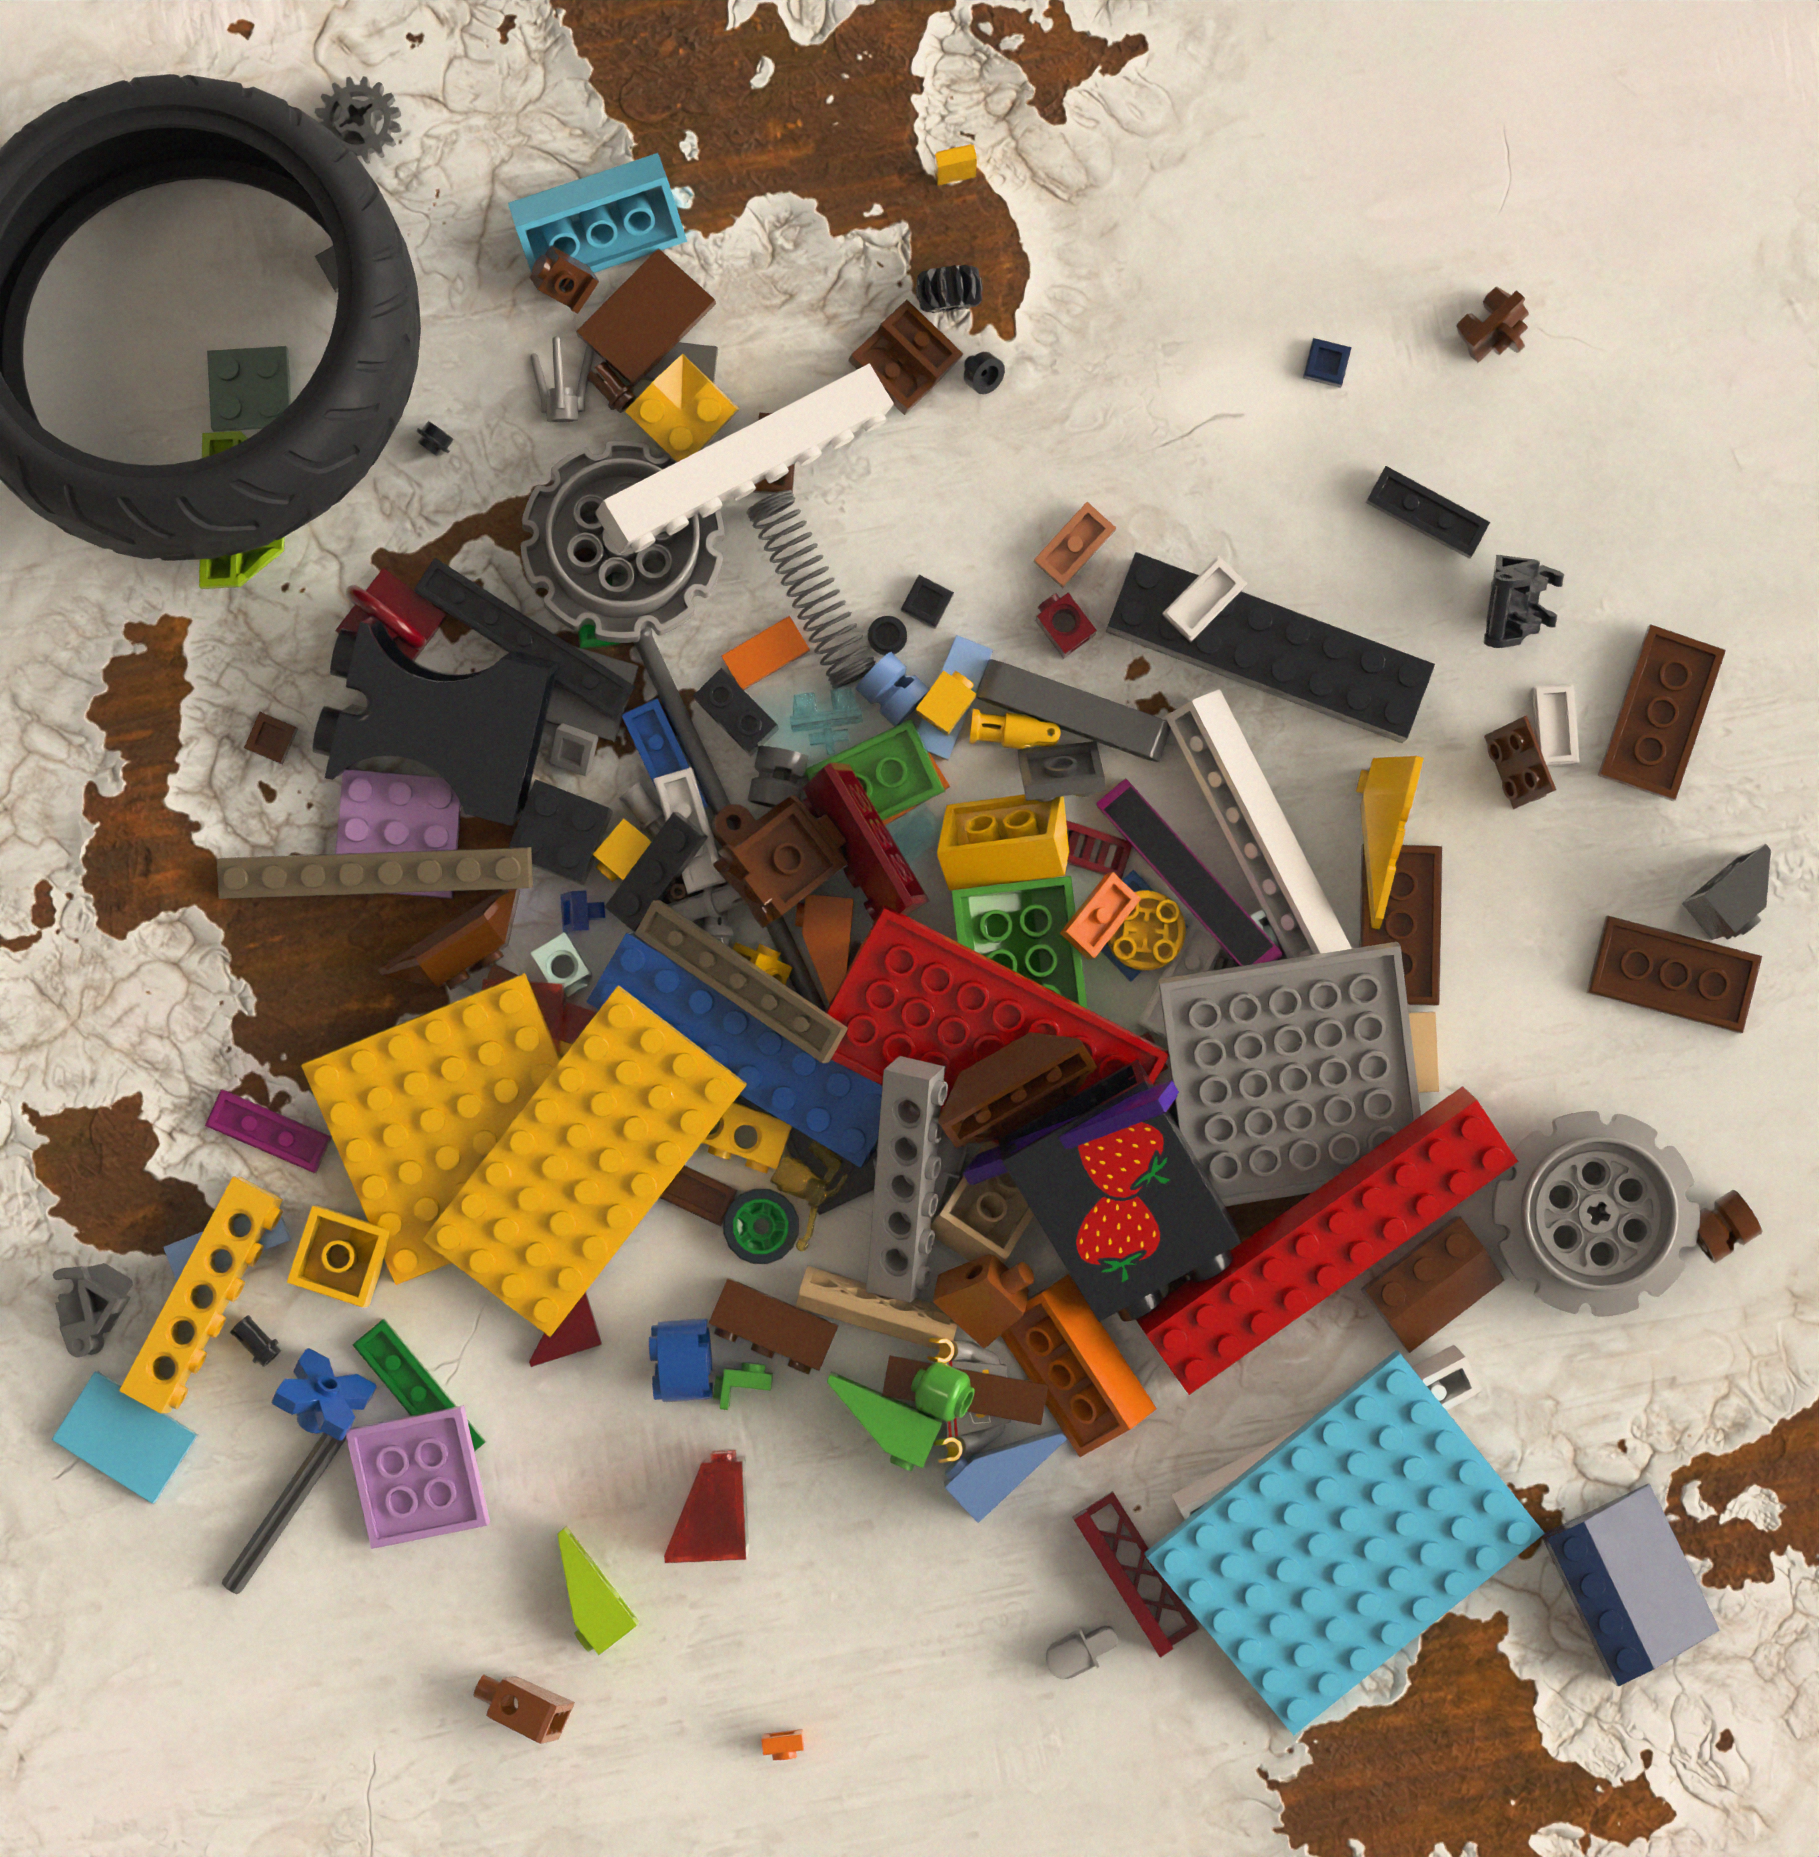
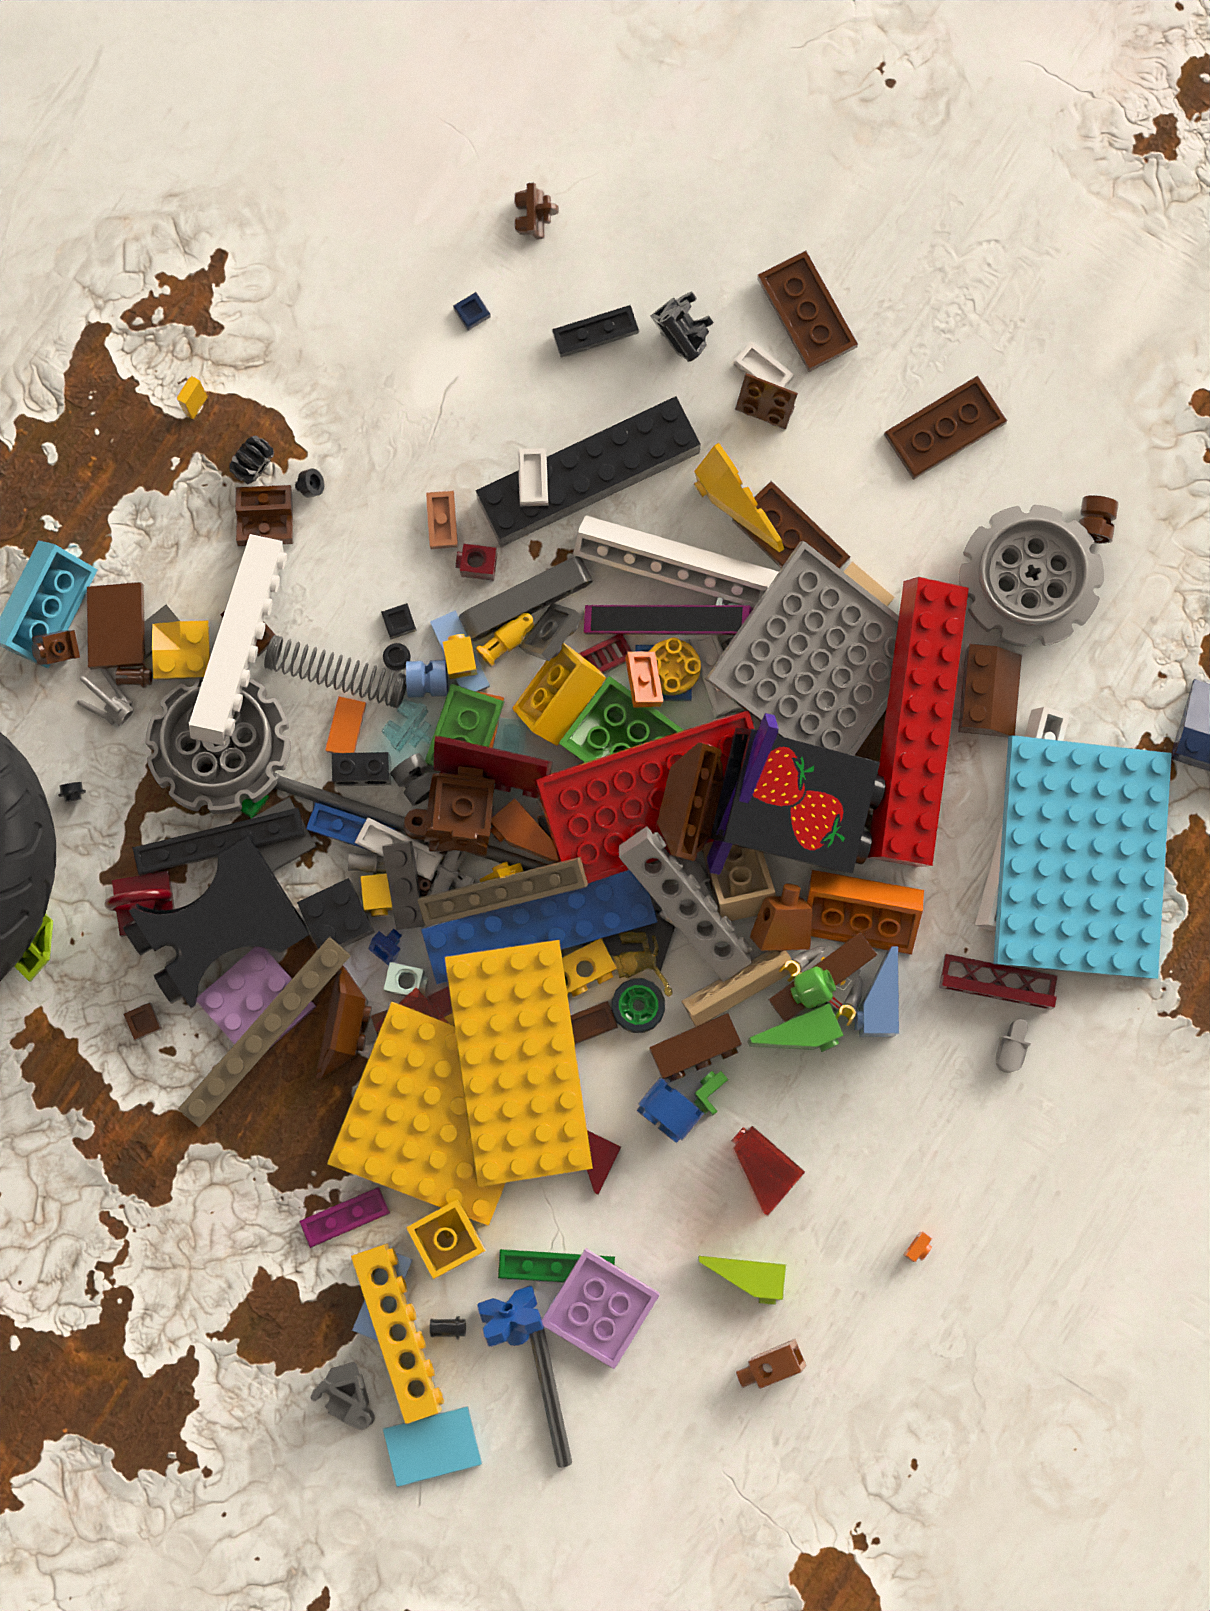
camera: 45 degrees left, 5 degrees down
light grey plate [549,723,599,777] -> none
dark grey slope [1682,844,1771,940] -> none

